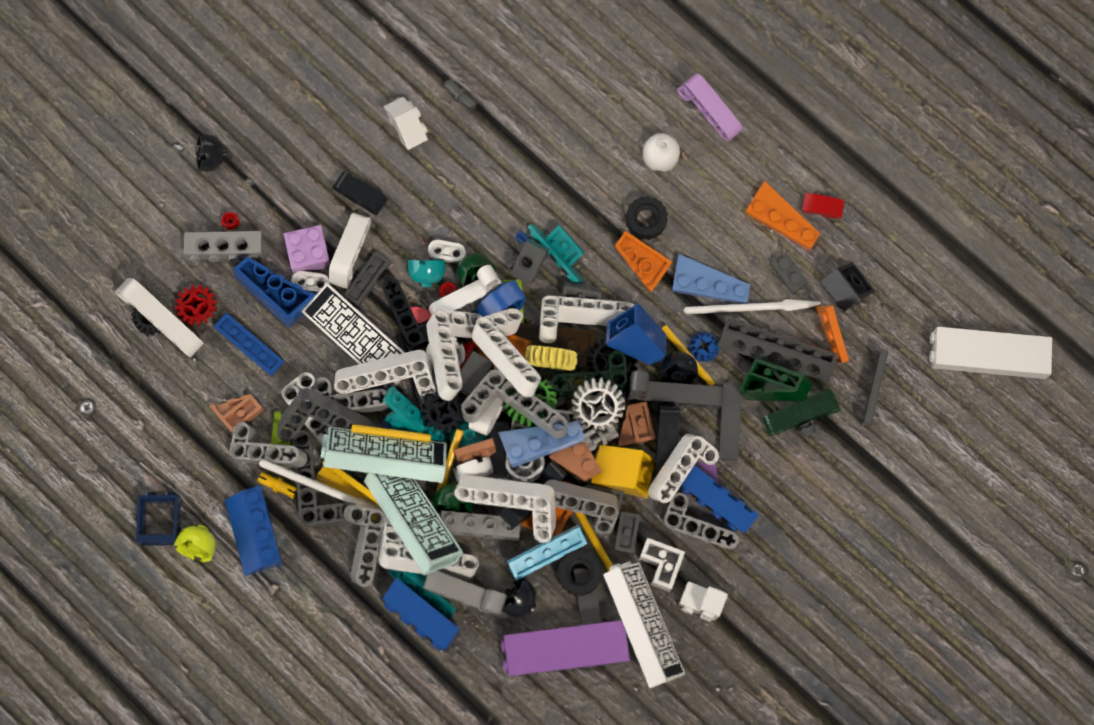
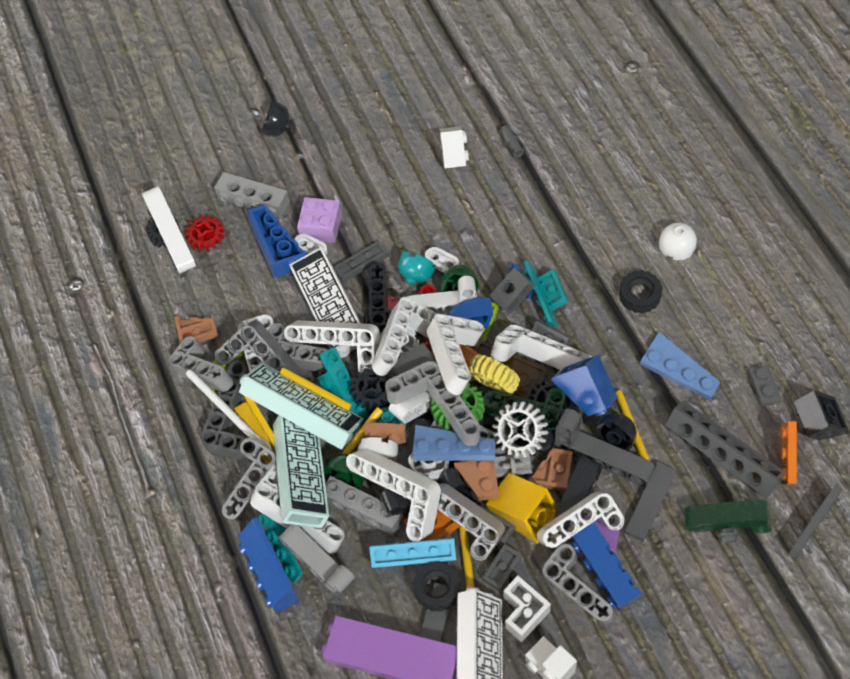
camera: 35 degrees right, 15 degrees down
dark blue window [136,492,182,546] -> none
neon yellow cylinder [174,525,216,562] -> none
blue plate [214,313,285,377] -> none
red plate [221,212,240,230] -> none
blue slope [225,486,284,576] -> none
yellow pin [257,471,297,499] -> none
white beam [329,213,371,289] -> none
black beam [332,171,388,216] -> none
black cylinder [502,577,537,618] -> none
orange wing [614,231,672,293] -> none
lavender beam [677,74,743,142] -> none
white piece [683,299,821,314] -> none
blue gear [689,331,720,362] -> none
dark green wedge [739,358,813,401] -> none
orange wing [745,181,820,251] -> none
red slope [802,193,845,219] -> none

